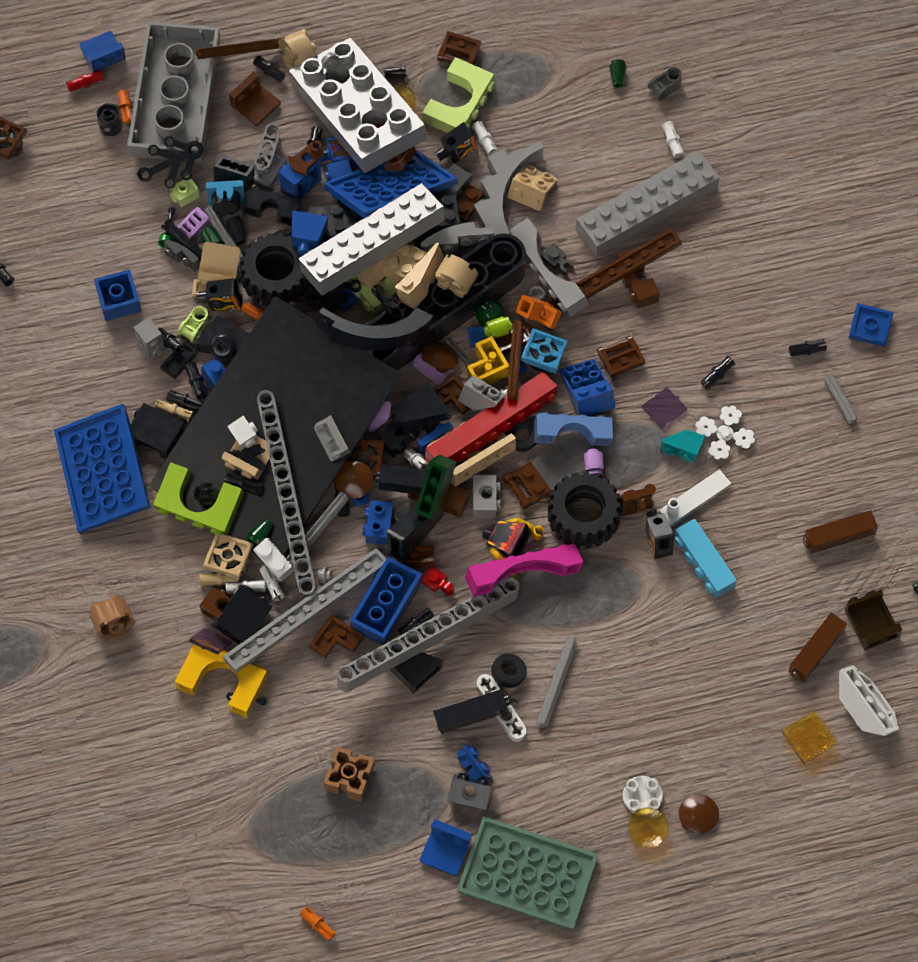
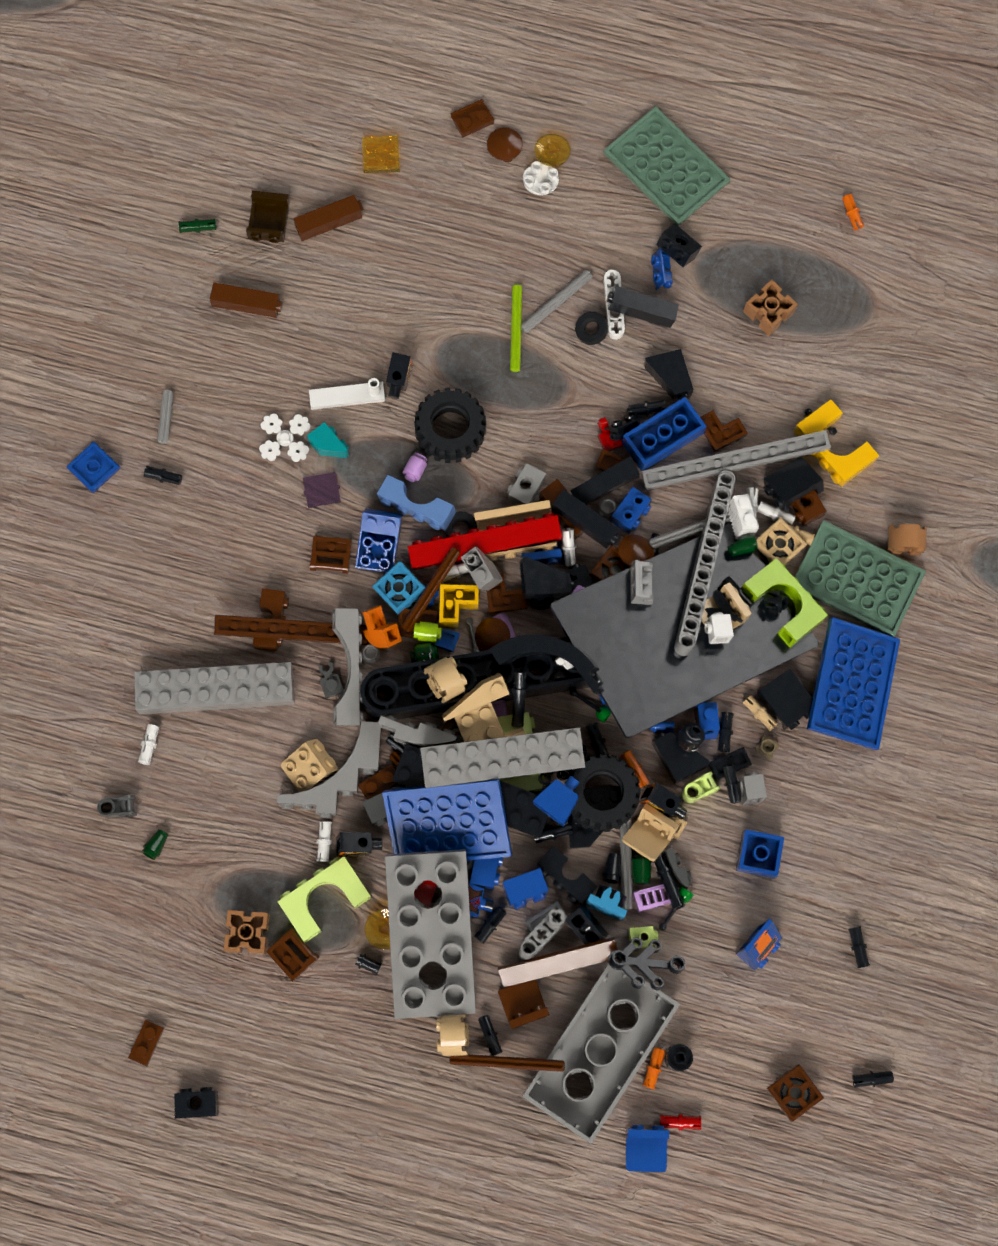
camera: 155 degrees left, 10 degrees up
black axle [166,389,203,411] -> none
piece [189,628,233,655] -> none
reddish brown piece [288,141,325,175] -> none
light grey plate [318,567,333,585] -> none
light grey plate [321,52,339,70] -> none
light grey beam [337,577,520,692] -> none
reddish brown plate [384,146,417,172] -> none
dark green brick [414,454,457,520] -> none
blue bracket [419,819,472,876] -> none
dark pink arch [465,543,583,597] -> none
torso [483,518,544,579] -> none
reddish brown plate [502,461,552,509] -> none
reddish brown plate [621,484,656,516] -> none
medium azure brick [674,519,737,598] -> none
black pin [700,356,735,390] -> none
white wedge [839,665,899,736] -> none
none -> medium nougat brick [224,910,270,955]
none -> reddish brown plate [451,99,494,138]
none -> tile [498,937,618,987]
none -> lime axle [510,285,522,372]
none -> black hinge [604,414,644,441]
none -> blue slope [736,919,782,970]
none -> dark tan plate [756,736,779,759]
none -> sand green plate [795,520,926,637]

